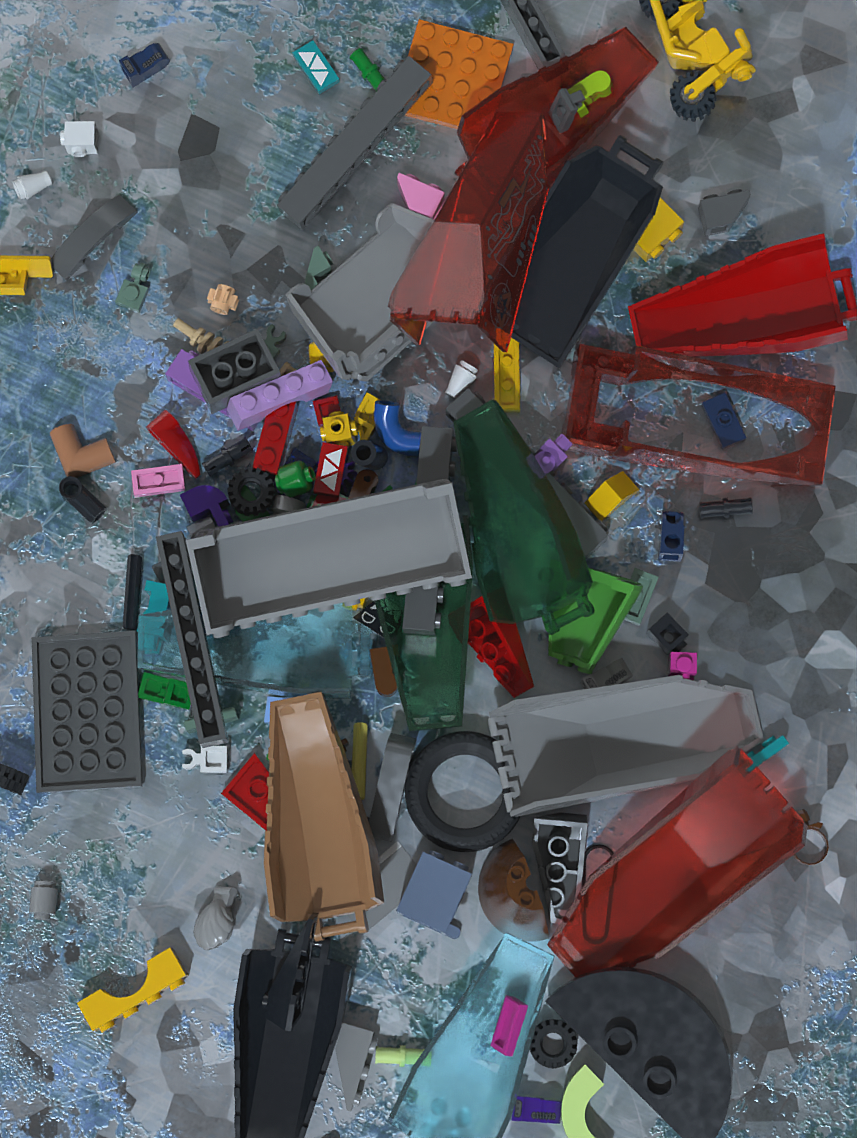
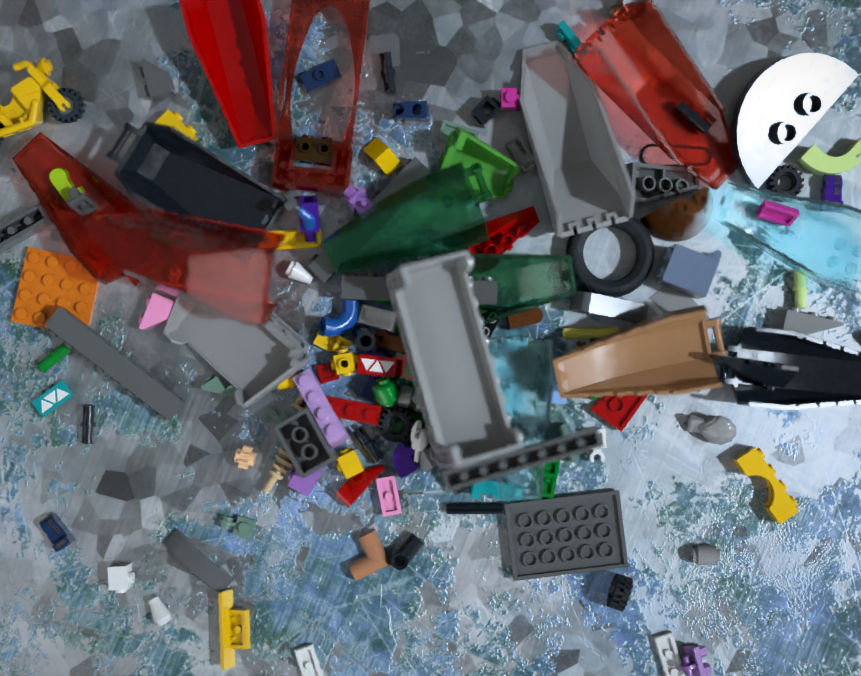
camera: 95 degrees left, 10 degrees up
none -> black pin [80,405,96,444]
none -> torso [284,190,320,242]
none -> dark brown brick [295,134,337,167]
none -> yellow brick [336,447,365,479]
none -> white tile [357,304,397,333]
none -> white hand [411,420,429,462]
none -> black pin [675,101,711,135]

